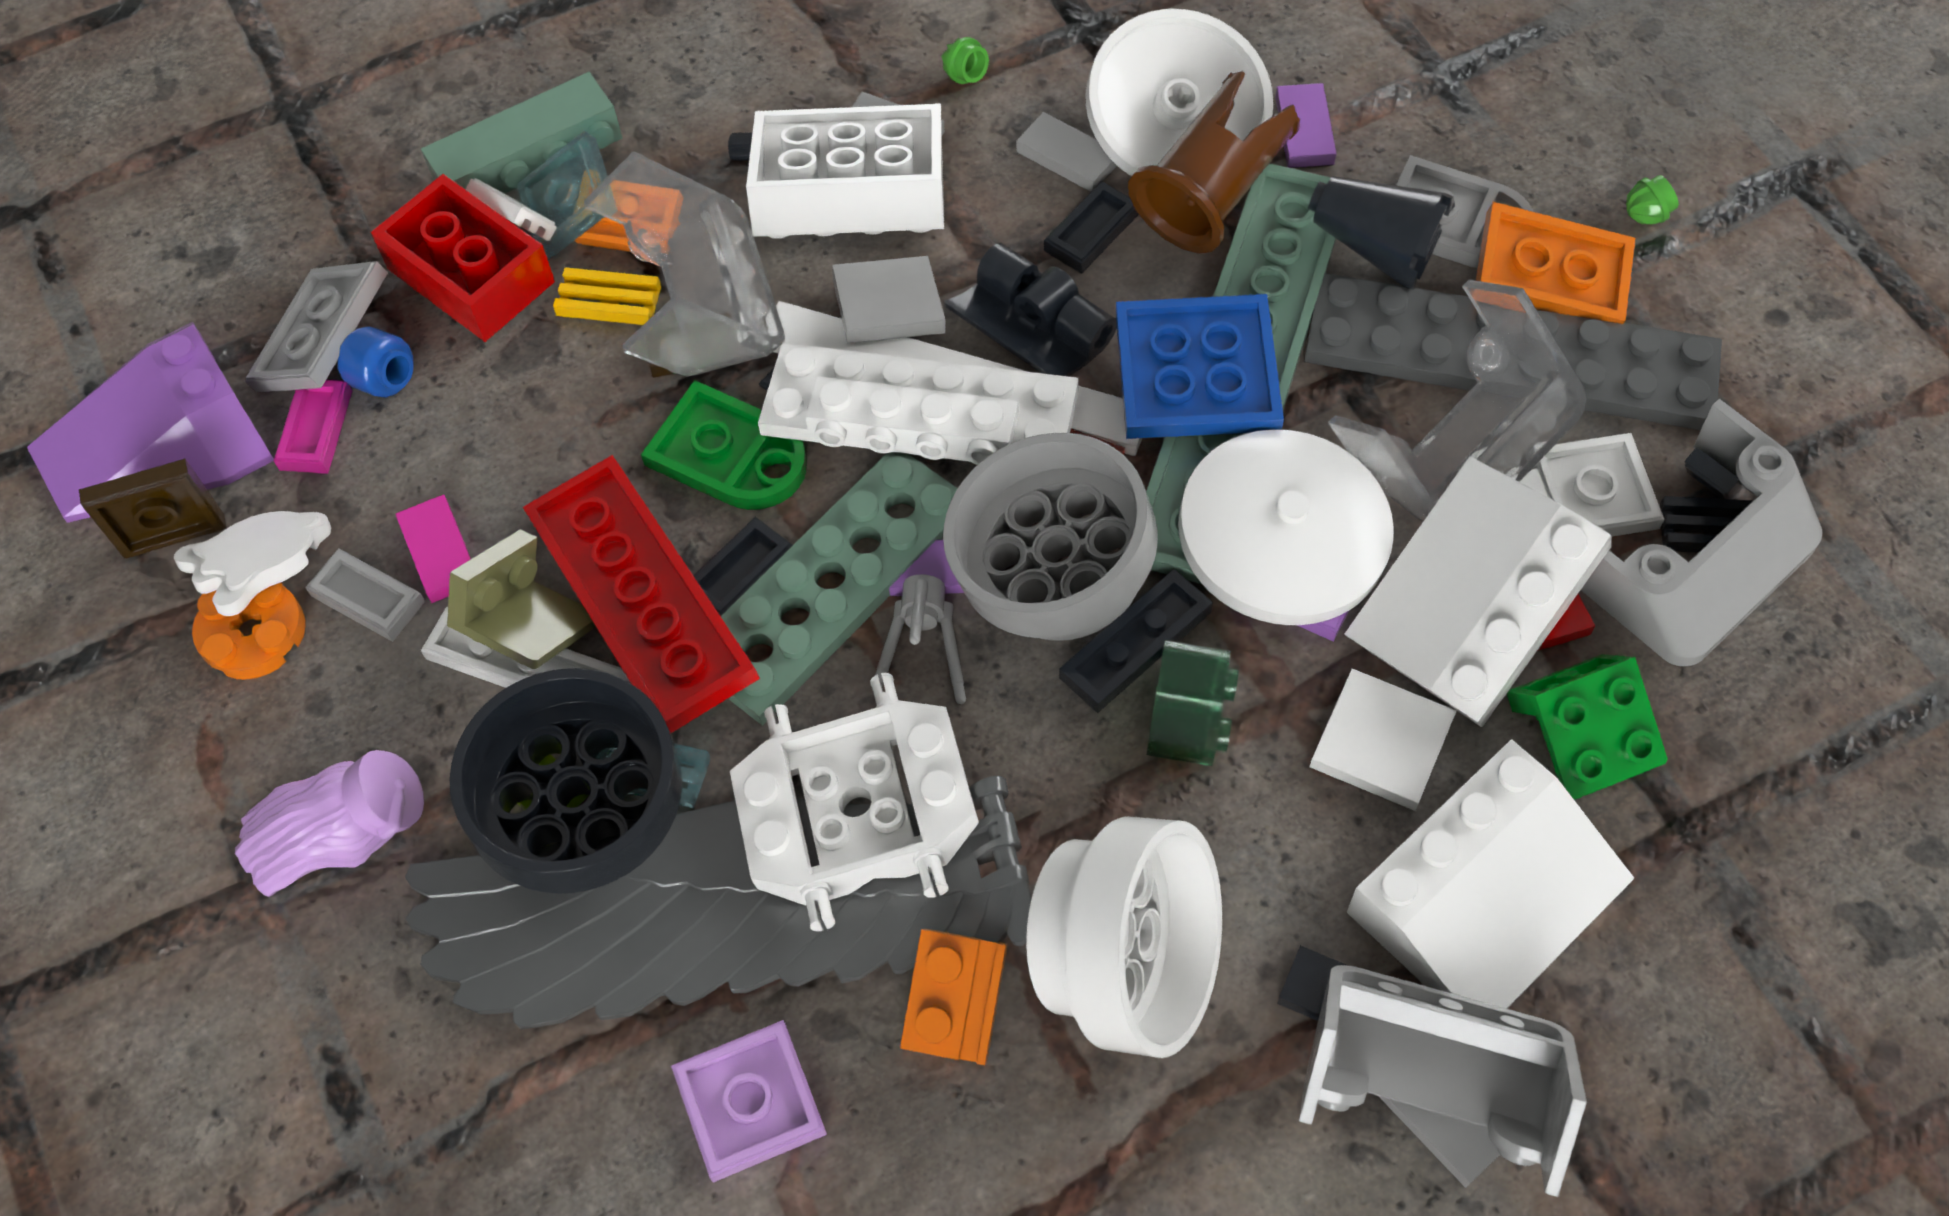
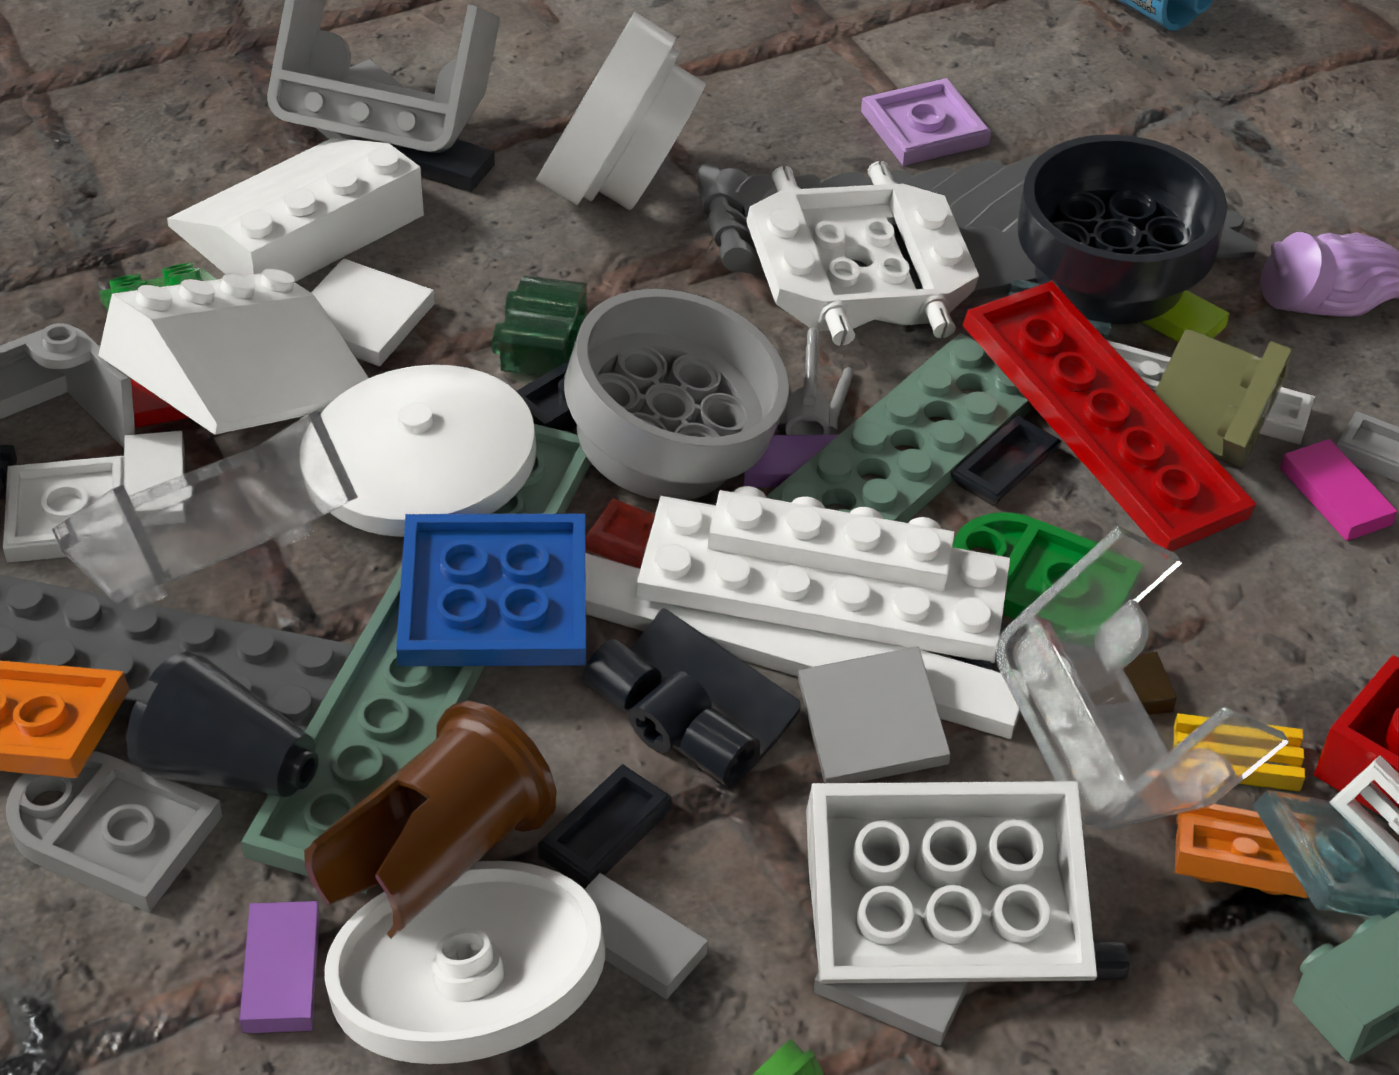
camera: 175 degrees right, 15 degrees down
orange plate [900,928,1008,1065] -> none

